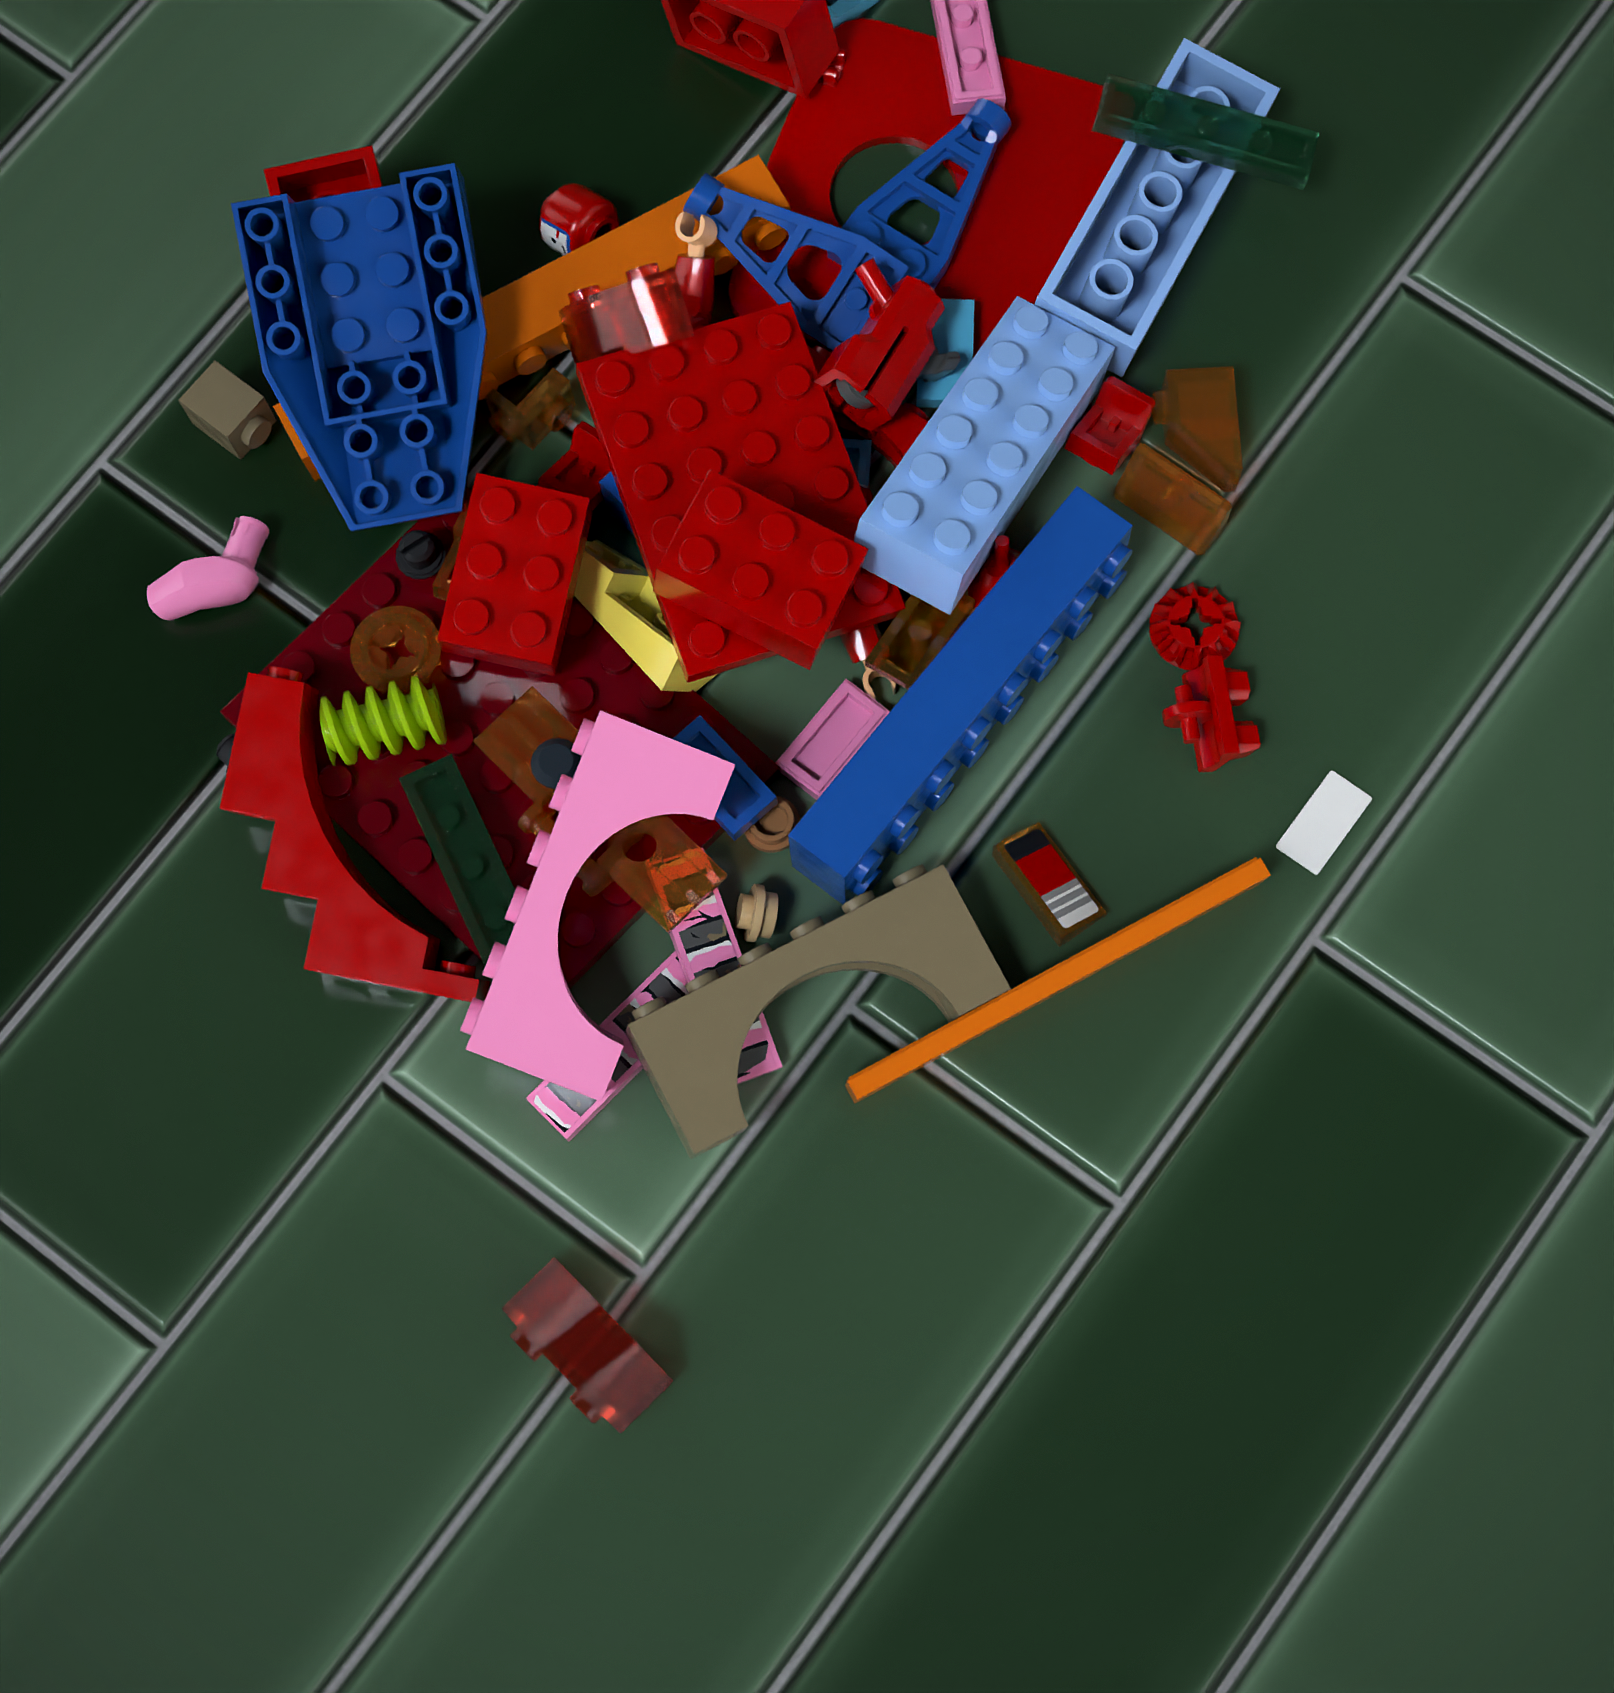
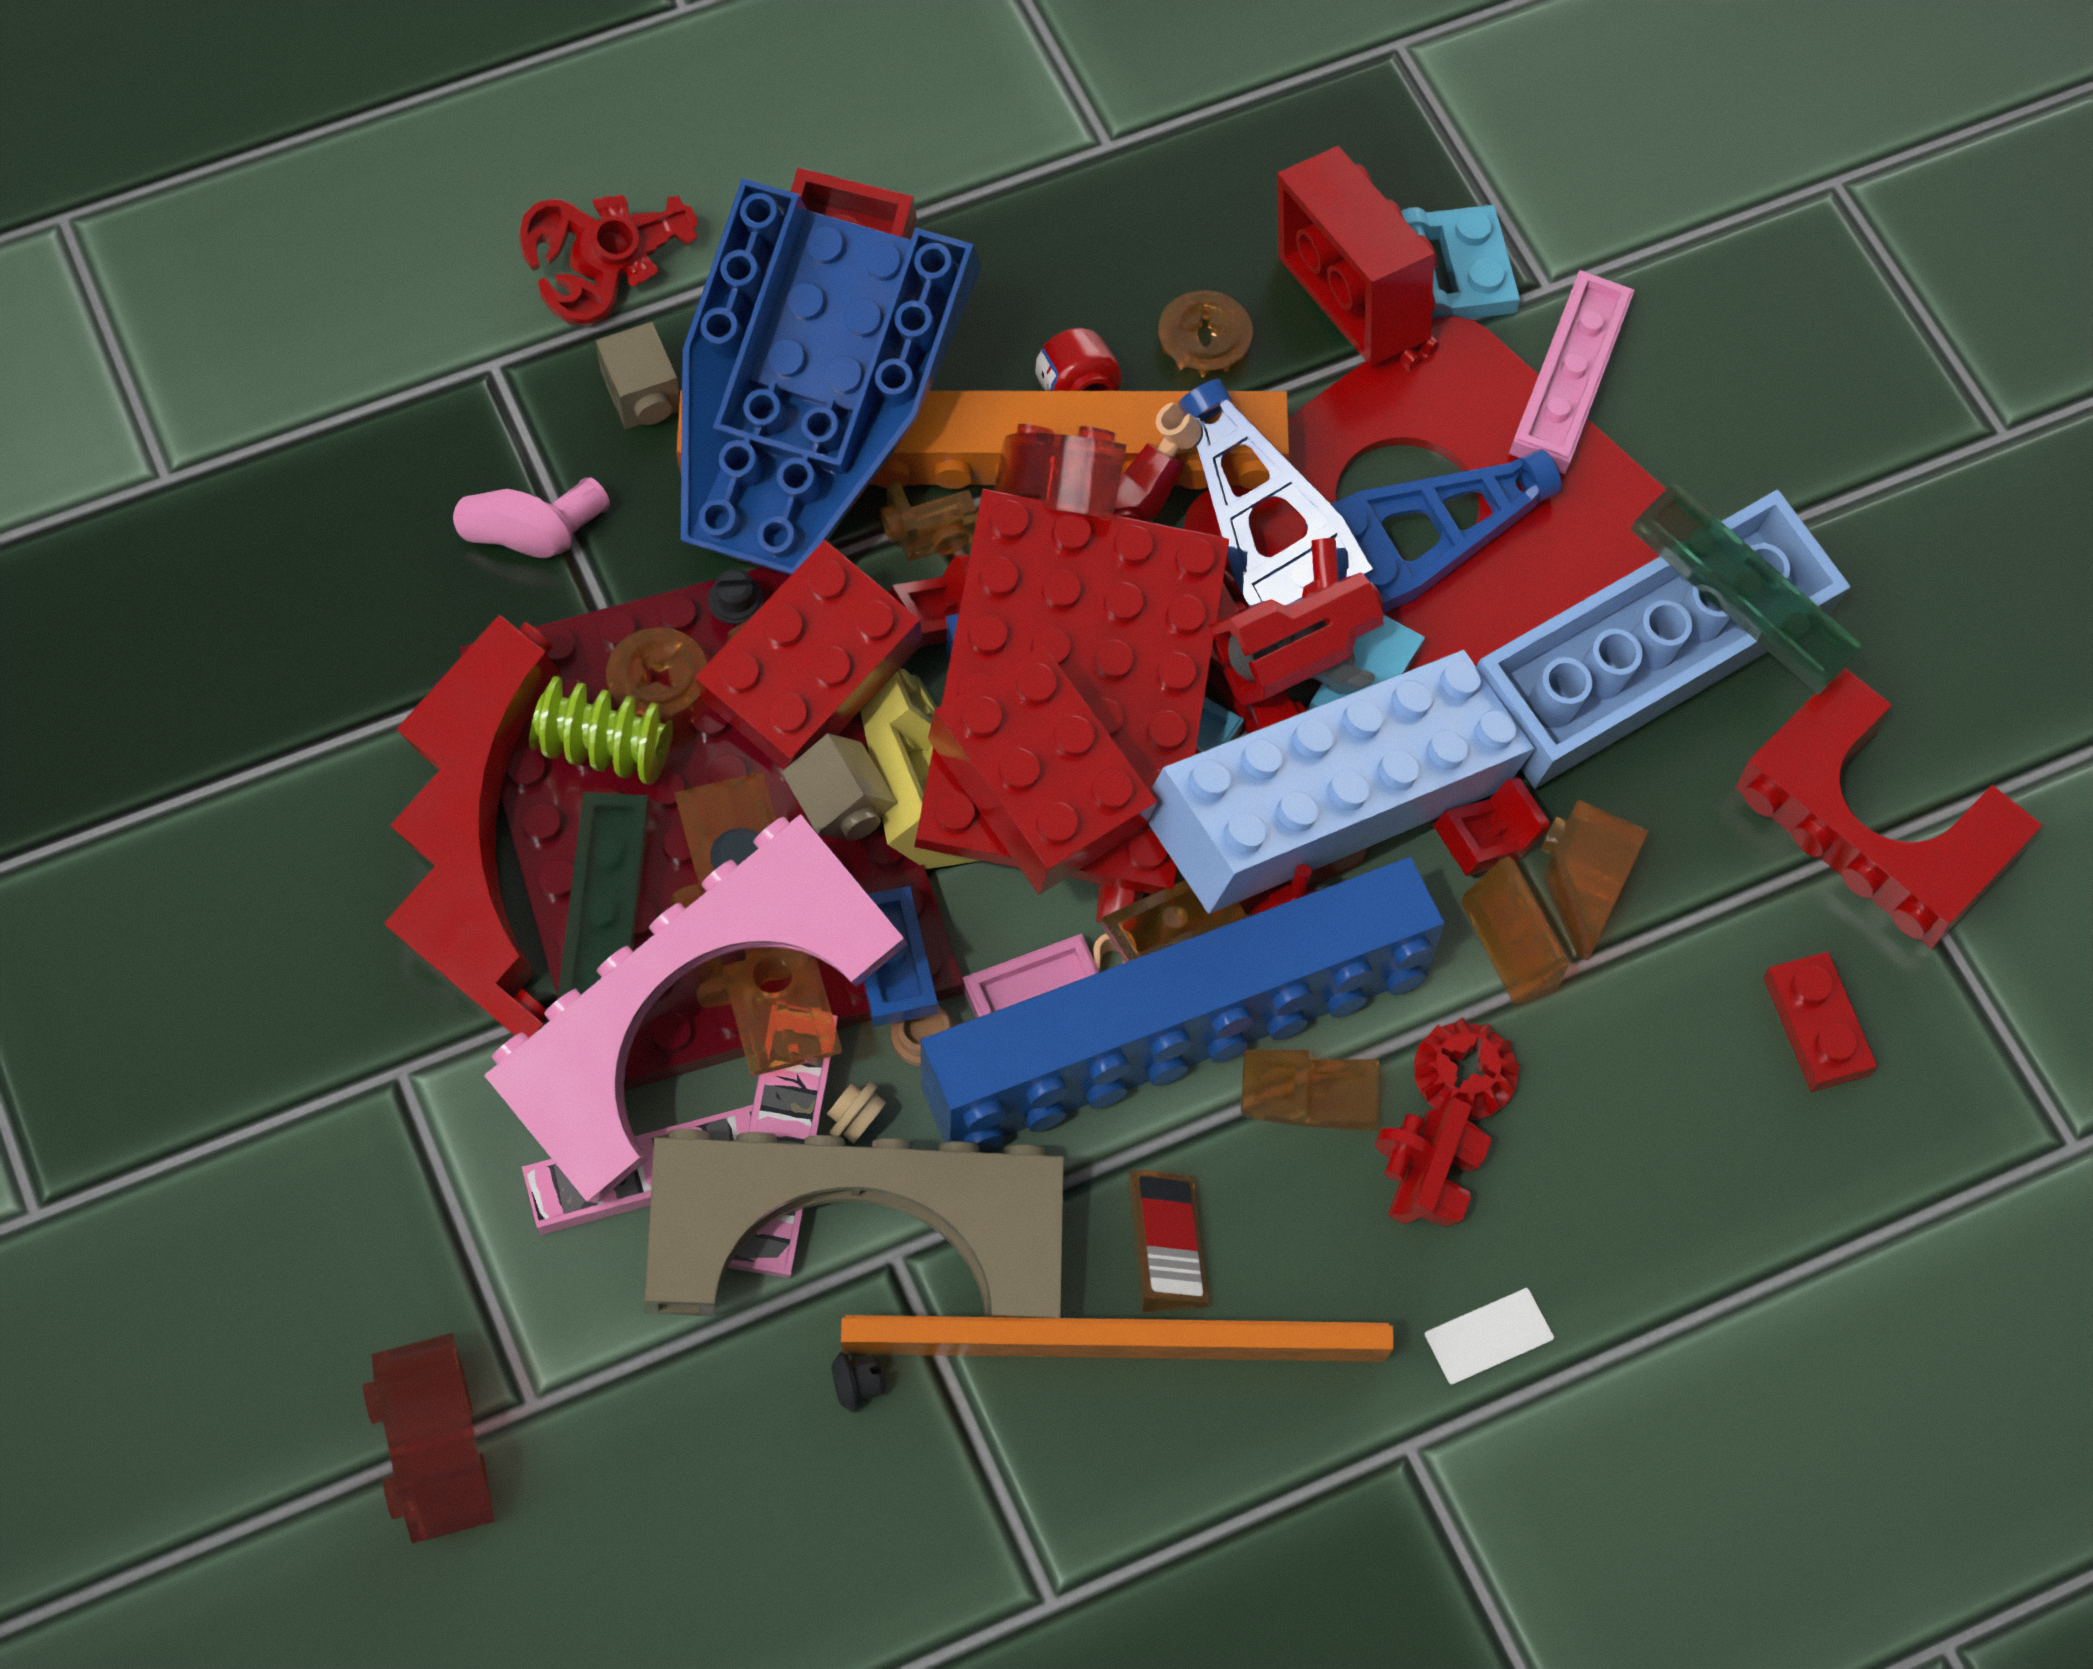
camera: 20 degrees right, 10 degrees down
none -> red animal [519,195,698,327]
none -> dark tan brick [781,733,897,841]
none -> black piece [831,1351,886,1413]
none -> clear orange gear [1158,290,1253,377]
none -> clear orange slope [1241,1050,1382,1130]
none -> red arch [1735,666,2043,950]
none -> red plate [1763,951,1877,1093]

